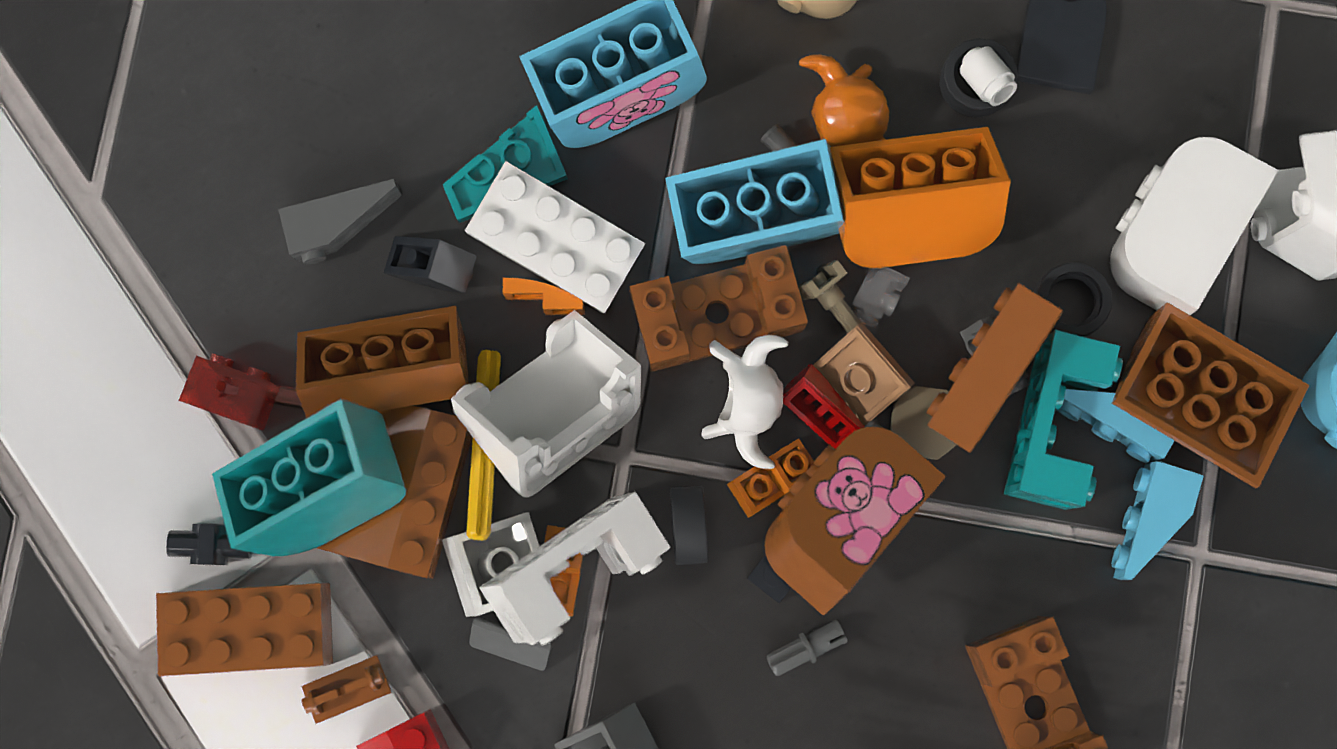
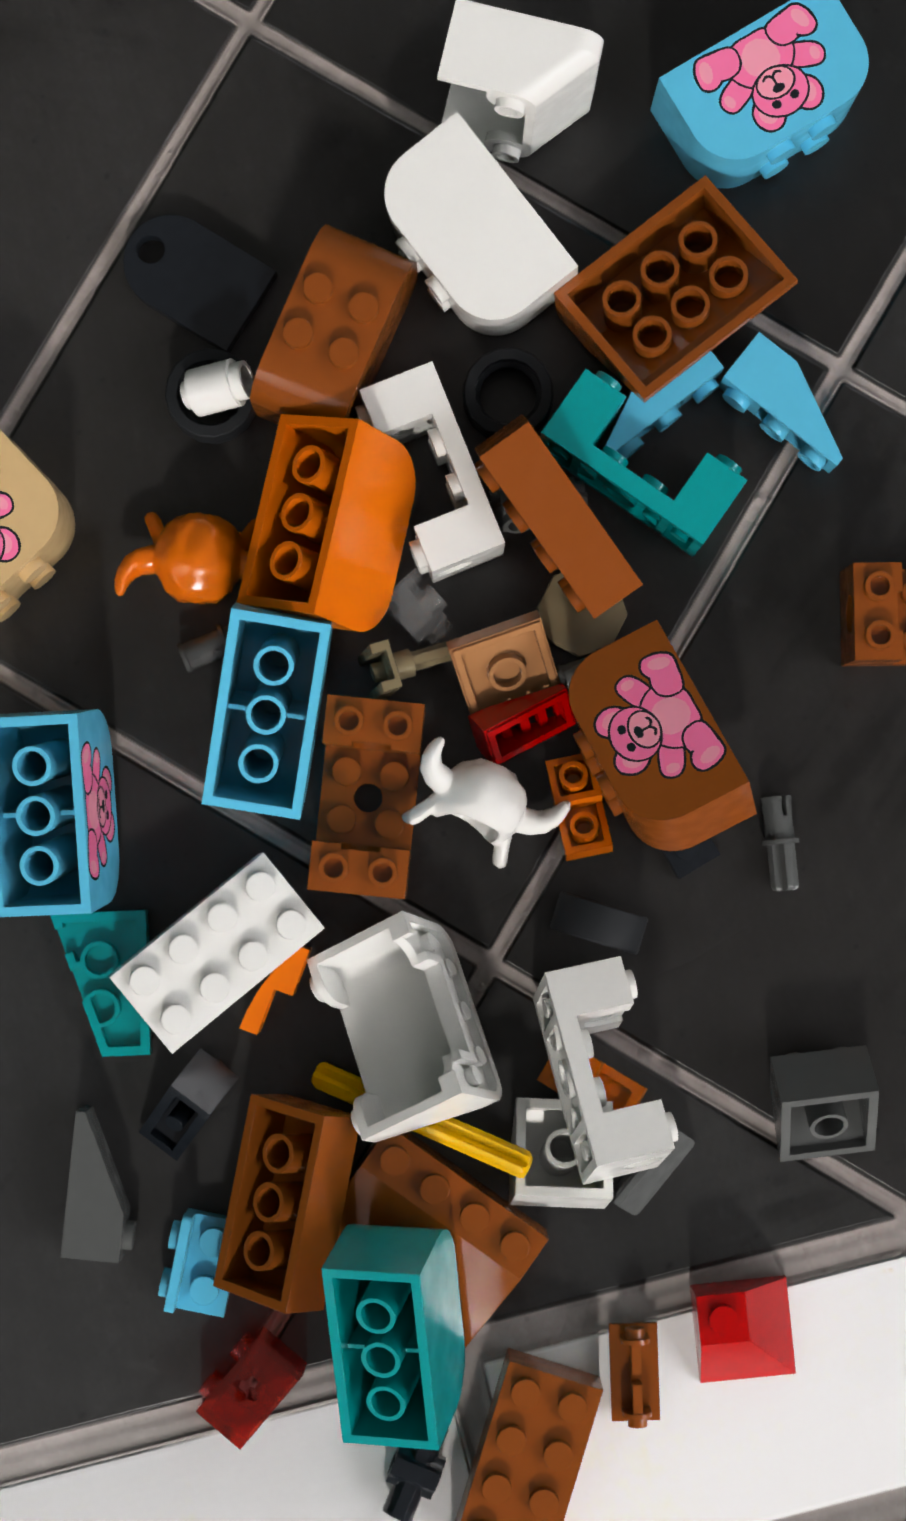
camera: 70 degrees left, 5 degrees up
none -> medium azure bracket [158,1208,230,1318]
none -> dark orange brick [250,224,418,425]
none -> white plate [355,361,505,583]

